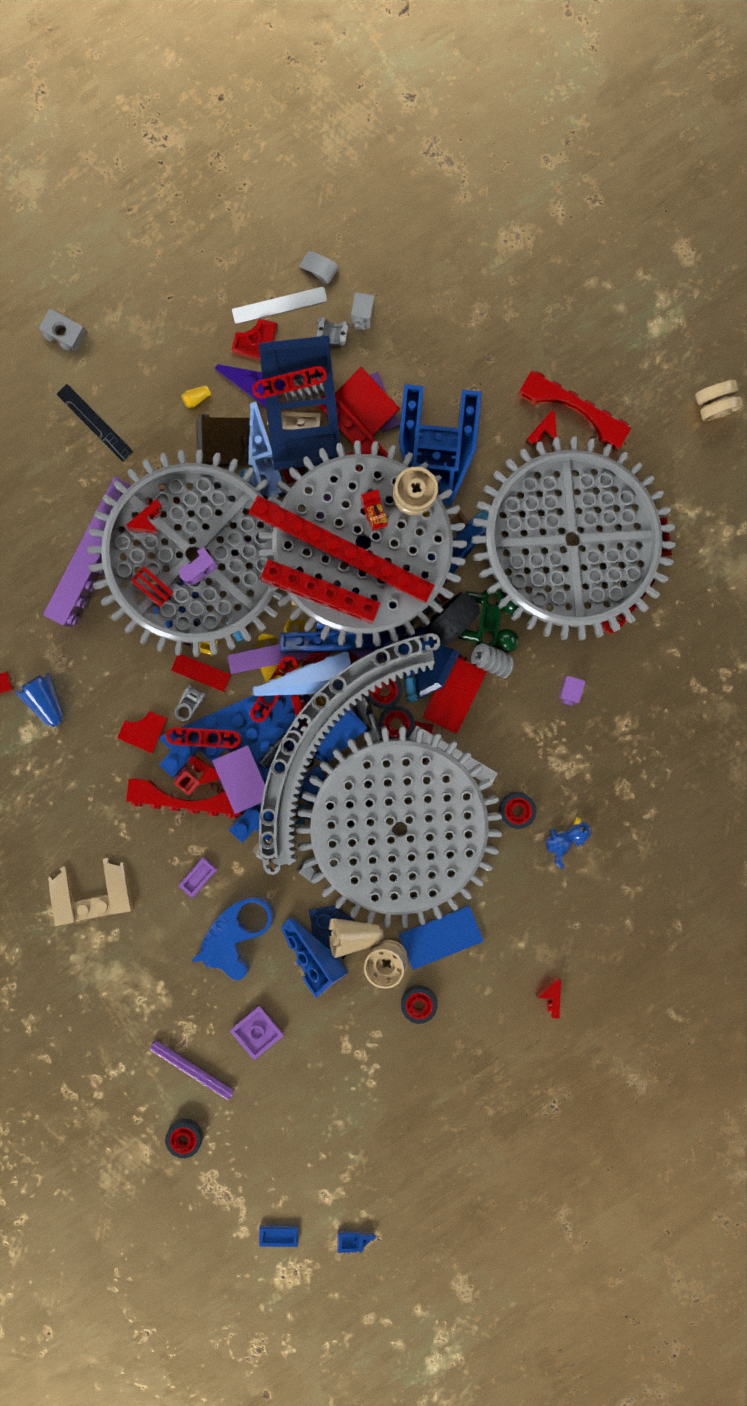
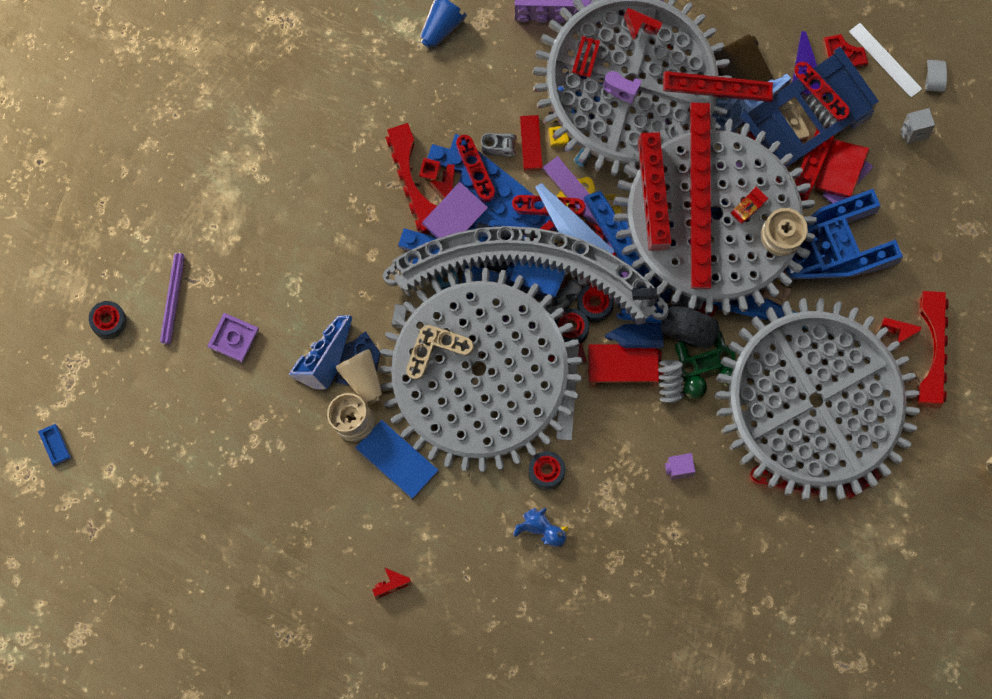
camera: 65 degrees right, 15 degrees down
tan wedge [48,858,133,926] -> none
red tile [117,711,168,753] -> none
medium lavender tile [178,857,218,898] -> none
yellow cone [181,385,211,408] -> none
blue animal [192,896,275,980] -> none
light grey piece [316,317,351,348] -> none
blue slope [337,1231,376,1253] -> none
wheel [401,985,437,1024] -> none
dark azure pin [404,678,419,703] -> none
none -> tan beam [406,325,474,380]
none -> black pin [632,286,657,302]
none -> red tile [663,71,773,102]

